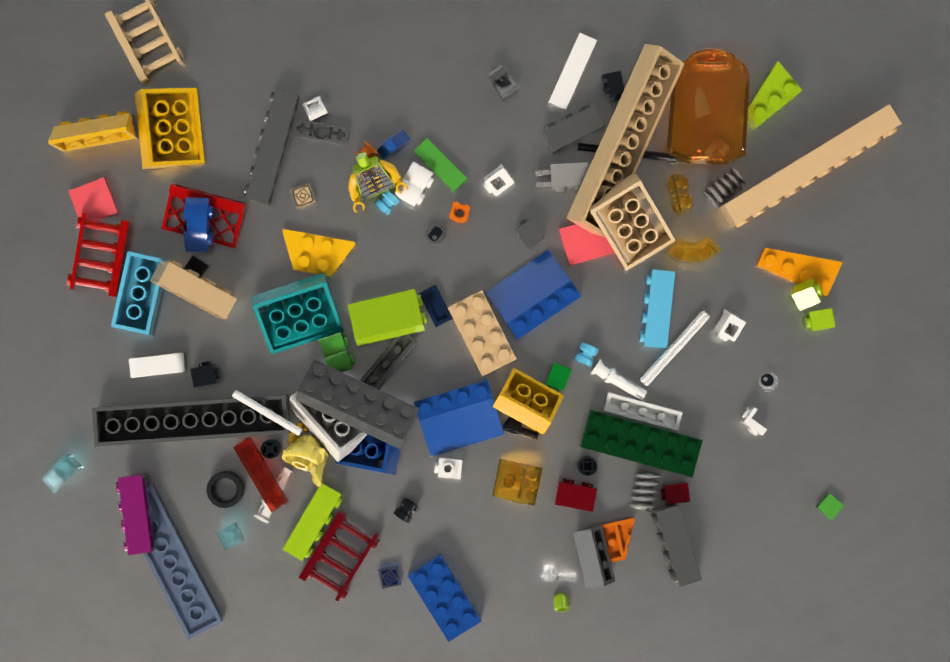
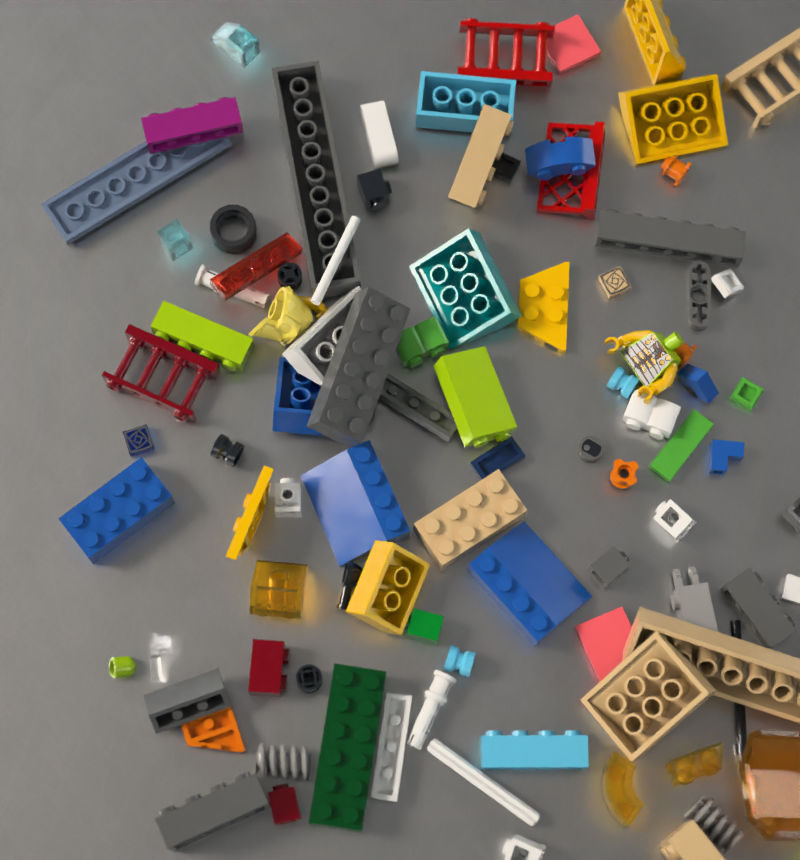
camera: 80 degrees right, 15 degrees down
none -> yellow wing [226,466,274,561]
none -> orange brick [661,155,692,187]
none -> blue piece [709,439,744,475]
none -> bright green tile [729,377,764,412]

